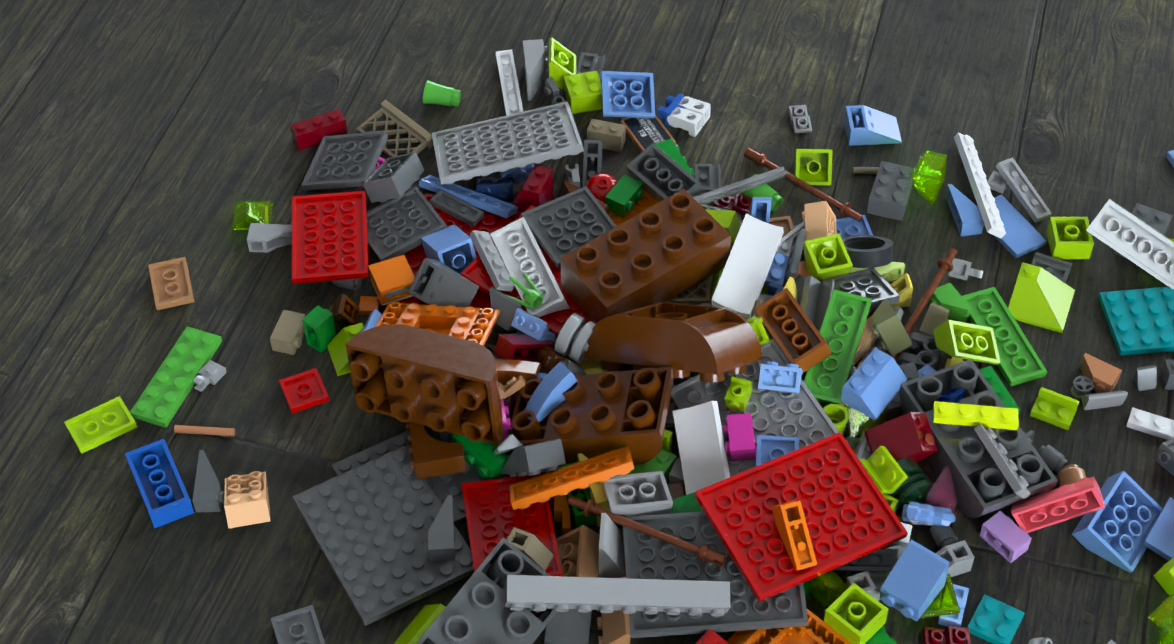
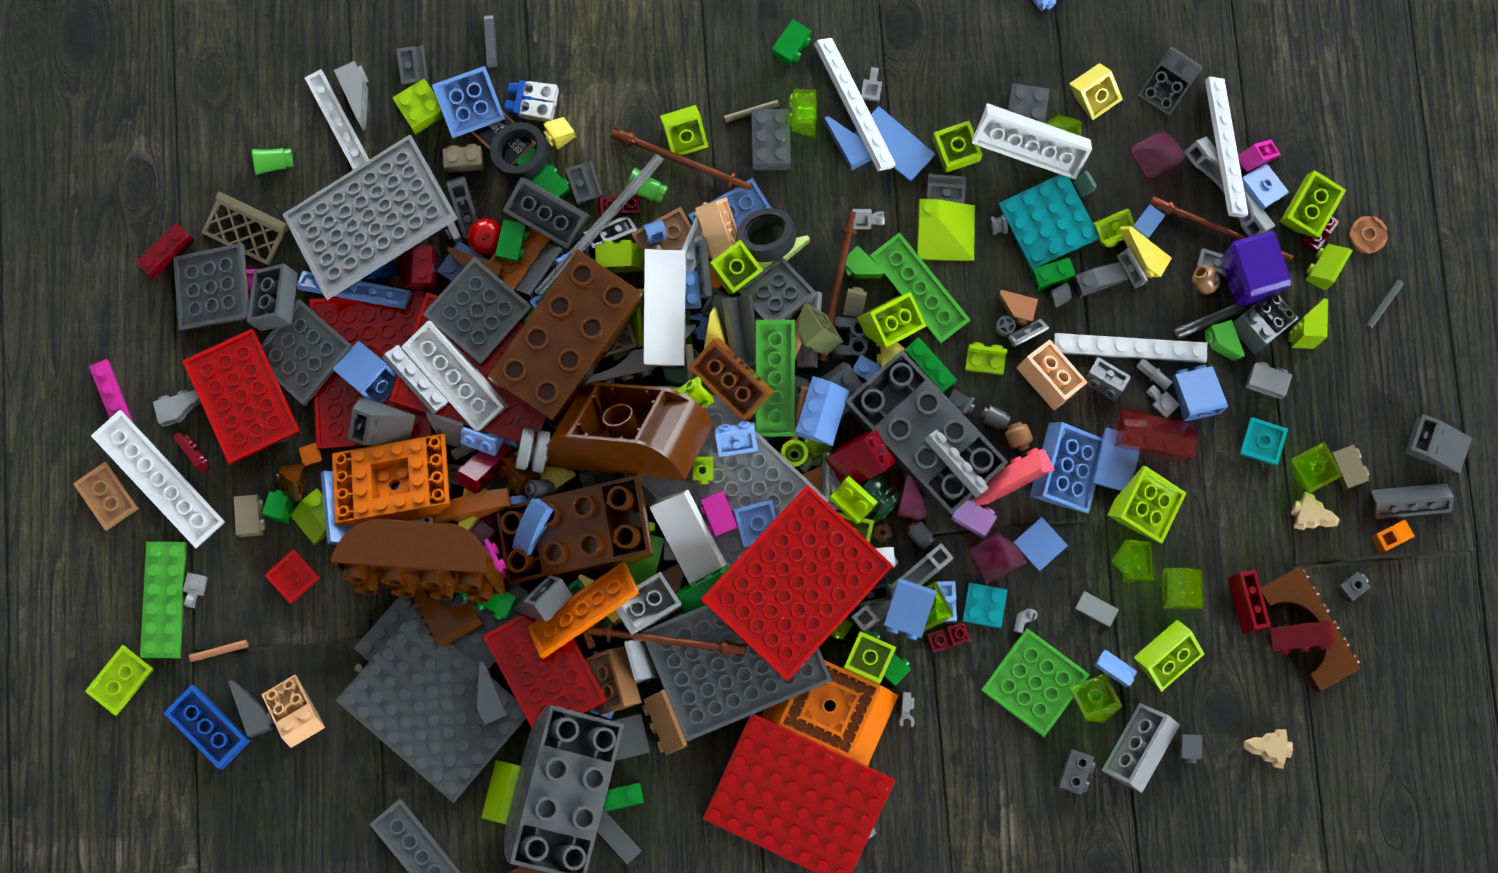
camera: 20 degrees left, 30 degrees up
clear neon green slope [232,201,273,230] -> none
orange piece [368,255,415,306] -> none
dark grey tile [430,189,484,227] -> none
light grey slope [493,435,523,455] -> none
medium nougat slope [498,375,526,400] -> none
light grey brick [505,575,731,616] -> none
bright green plant [507,274,543,309] -> none
dark tan slope [507,527,553,571] -> none
dark grey plate [544,77,565,105] -> none
lime slope [549,37,576,89] -> none
orange slope [772,500,817,571] -> none
light grey slope [788,105,812,133] -> none
medium blue slope [844,105,902,146] -> none
light yellow slope [890,273,913,308] -> none
medium blue rock [903,502,956,526] -> none
neon yellow plate [933,401,1019,430] -> none
clear blue slope [938,388,965,403] -> none
light grey plate [996,157,1052,223] -> none
none -> dark pink plate [89,359,133,422]
none -> white plate [91,410,225,548]
none -> dark red plate [173,432,210,473]
none -> dark grey beam [484,15,498,68]
none -> black tyre [490,122,549,181]
none -> light yellow slope [543,117,576,150]
none -> green brick [772,19,812,66]
none -> clear pink slope [969,533,1027,584]
none -> dark grey wheel [989,215,1008,235]
none -> medium blue tile [1013,517,1068,571]
none -> light nougat slope [1017,340,1088,411]
none -> green brick [1031,258,1075,292]

